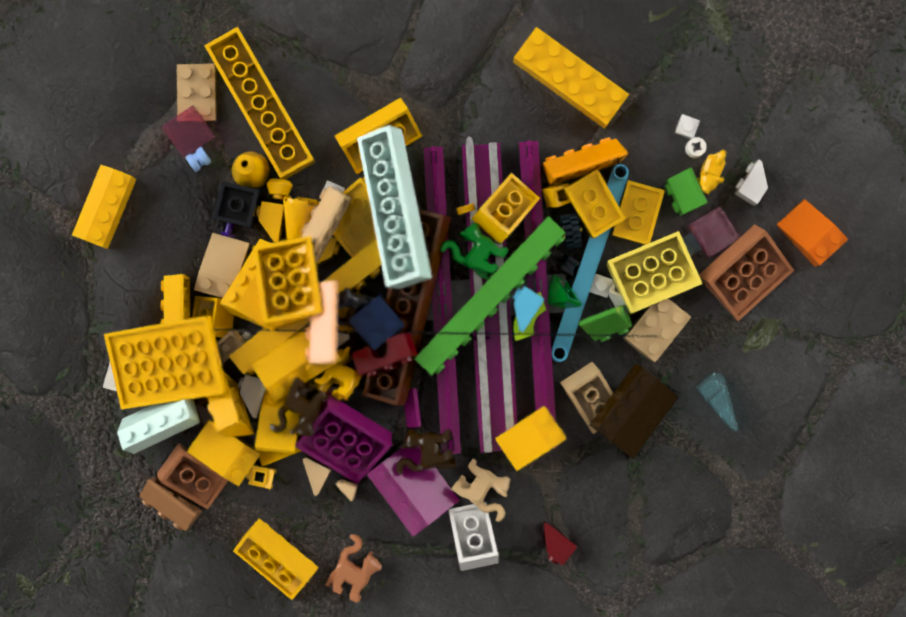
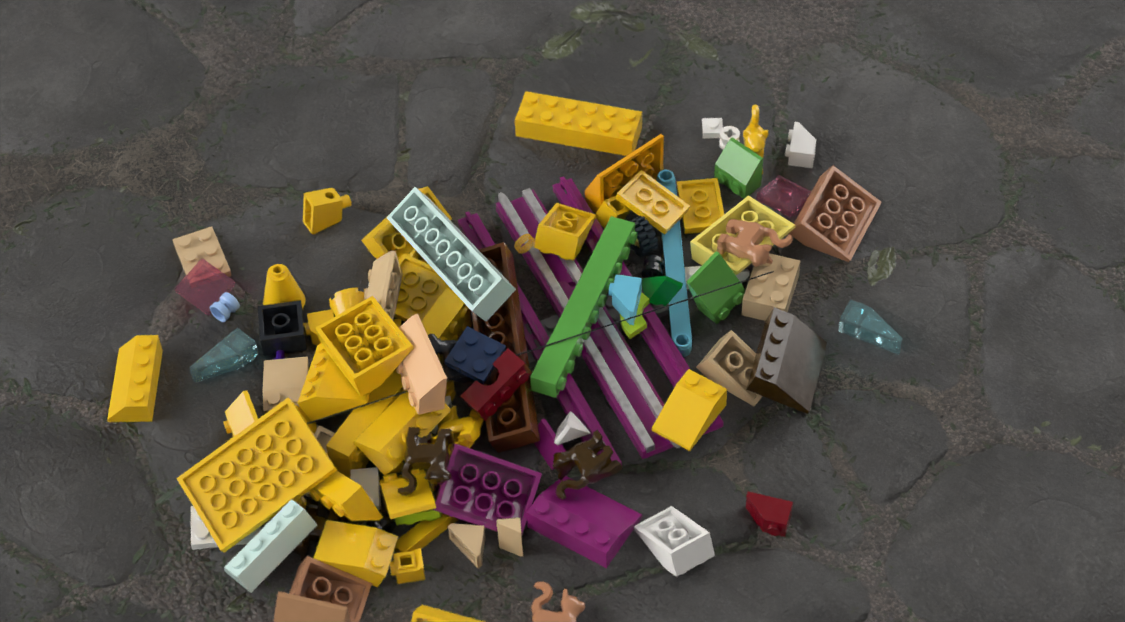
camera: 20 degrees left, 35 degrees down
yellow brick [204,27,316,180] -> none
yellow cone [267,179,293,200] -> none
green animal [440,223,508,281] -> none
tan animal [452,459,511,522] -> none
orange slope [776,199,849,267] -> none
none -> clear light blue slope [189,328,258,383]
none -> yellow torso [303,188,351,235]
none -> white slope [554,411,590,445]
none -> nougat animal [717,219,793,267]

